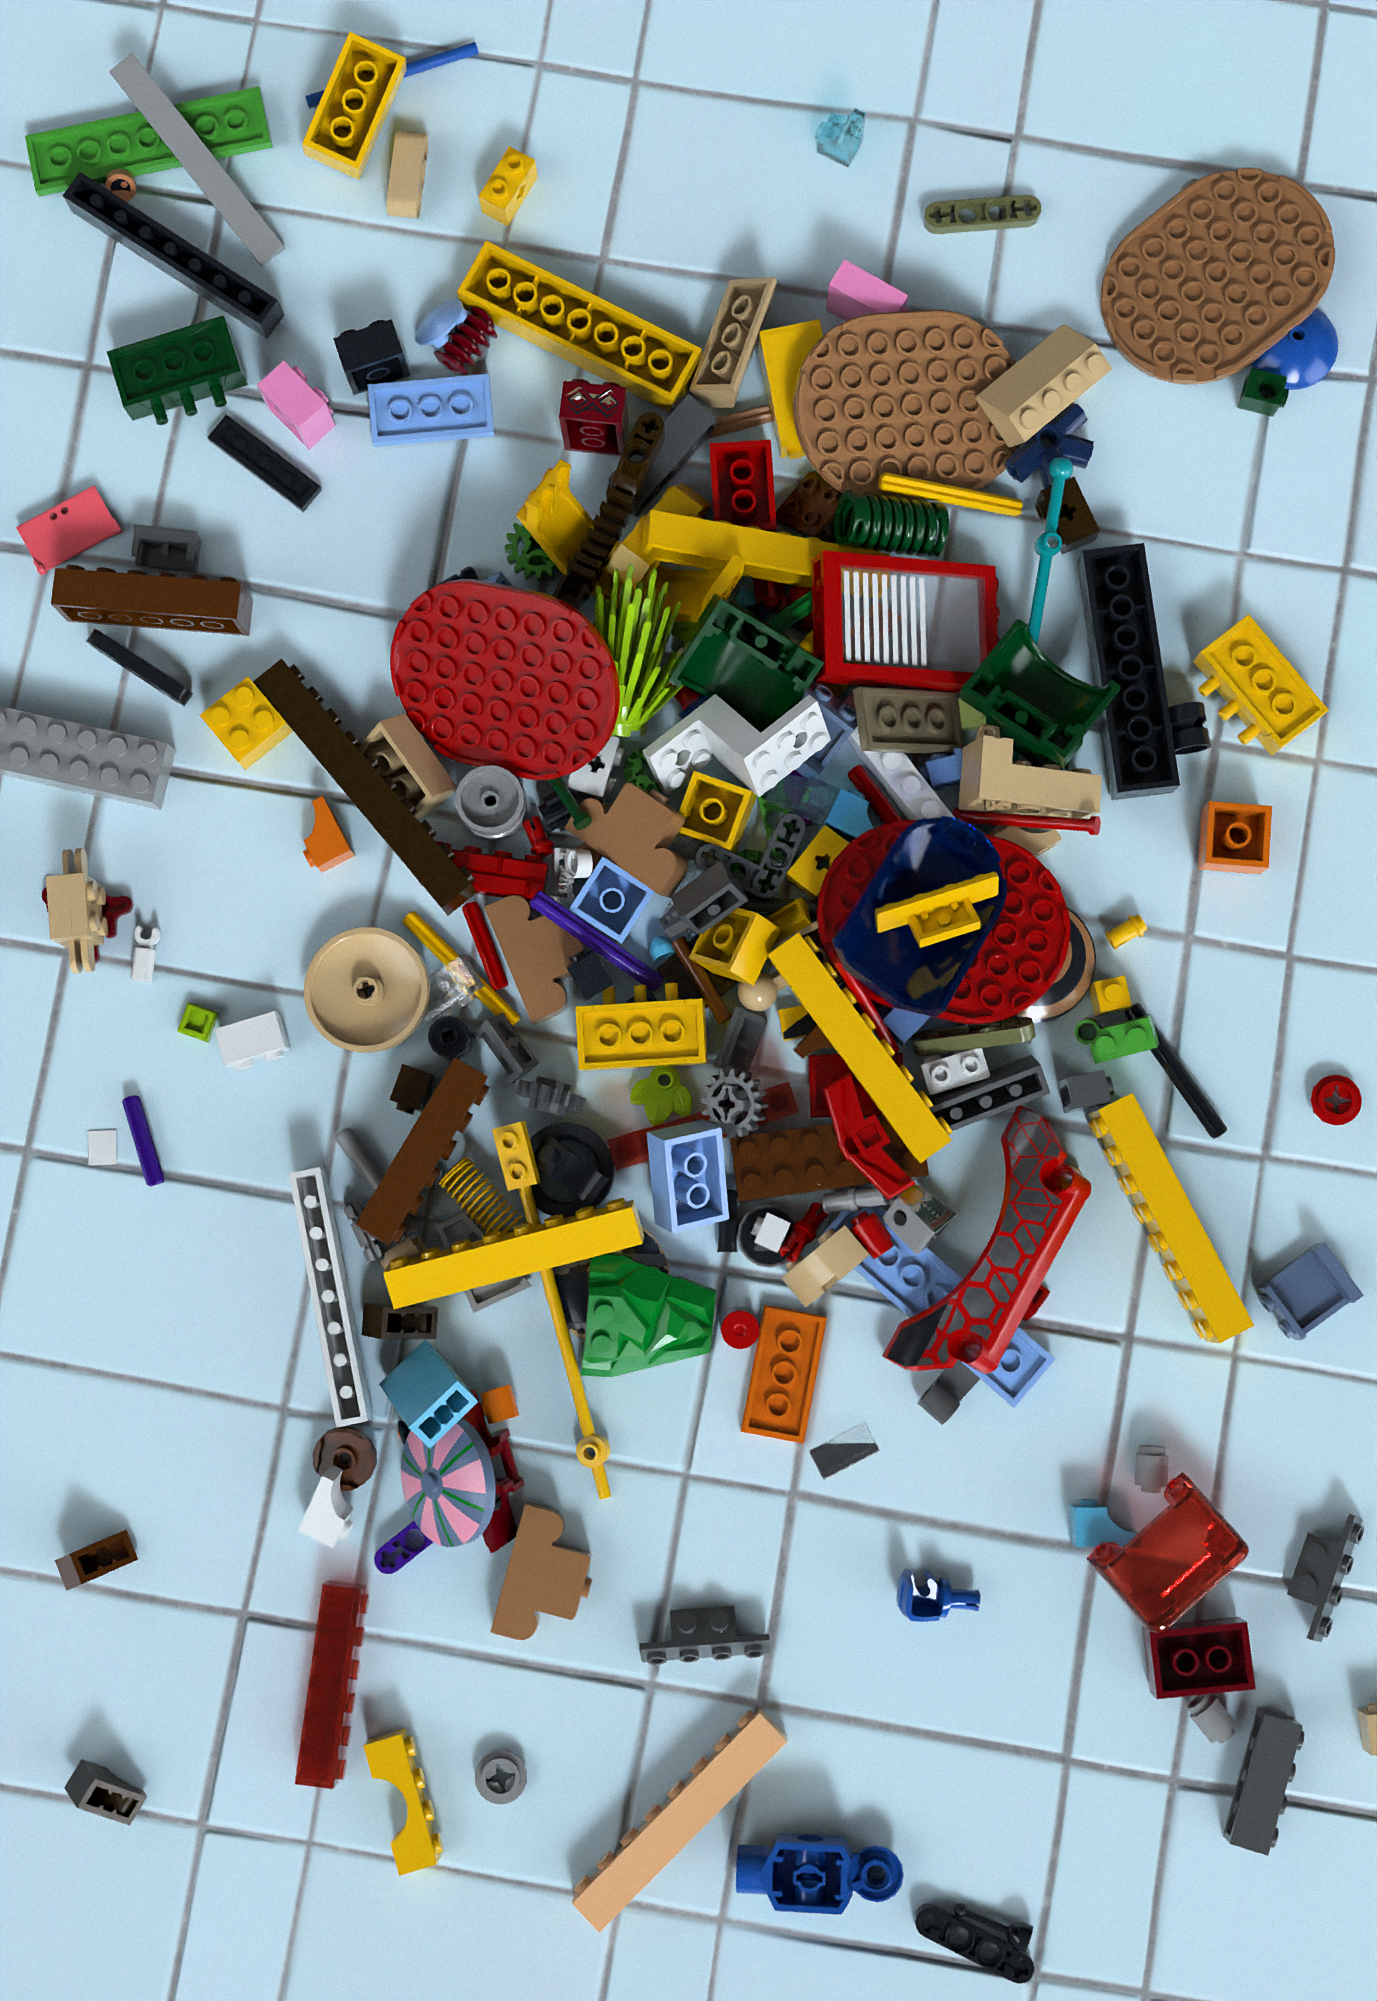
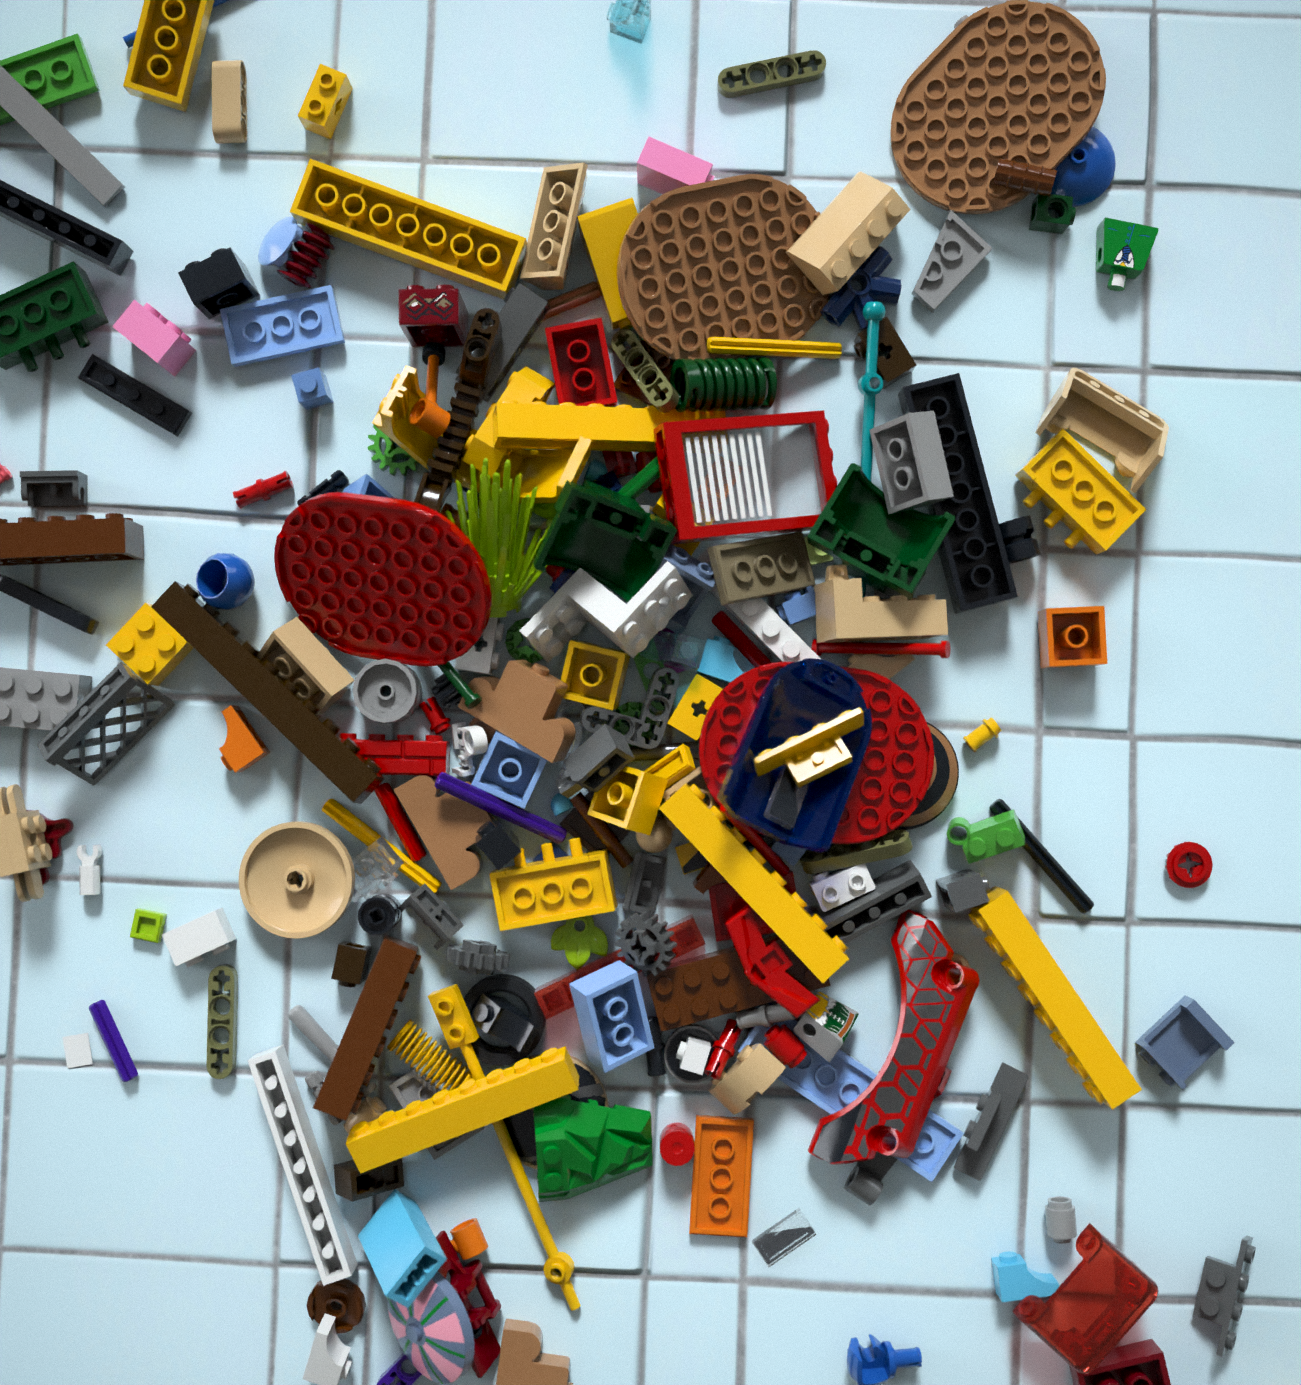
camera: 10 degrees left, 5 degrees up
yellow brick [1089,975,1132,1017] -> none
none -> dark grey fence [38,662,175,786]
none -> blue helmet [196,553,255,610]
none -> olive beam [206,964,238,1079]
none -> red pin [233,471,294,509]
none -> medium blue brick [291,367,333,410]
none -> orange piece [409,342,450,438]
none -> olive beam [611,328,679,413]
none -> black tile [763,764,810,830]
none -> light grey slope [869,411,954,514]
none -> light grey wing [912,210,992,313]
none -> dark grey bracket [954,1062,1028,1181]
none -> reddish brown axle [993,158,1057,197]
none -> tan windscreen [1035,368,1169,493]
none -> green torso [1096,217,1159,291]

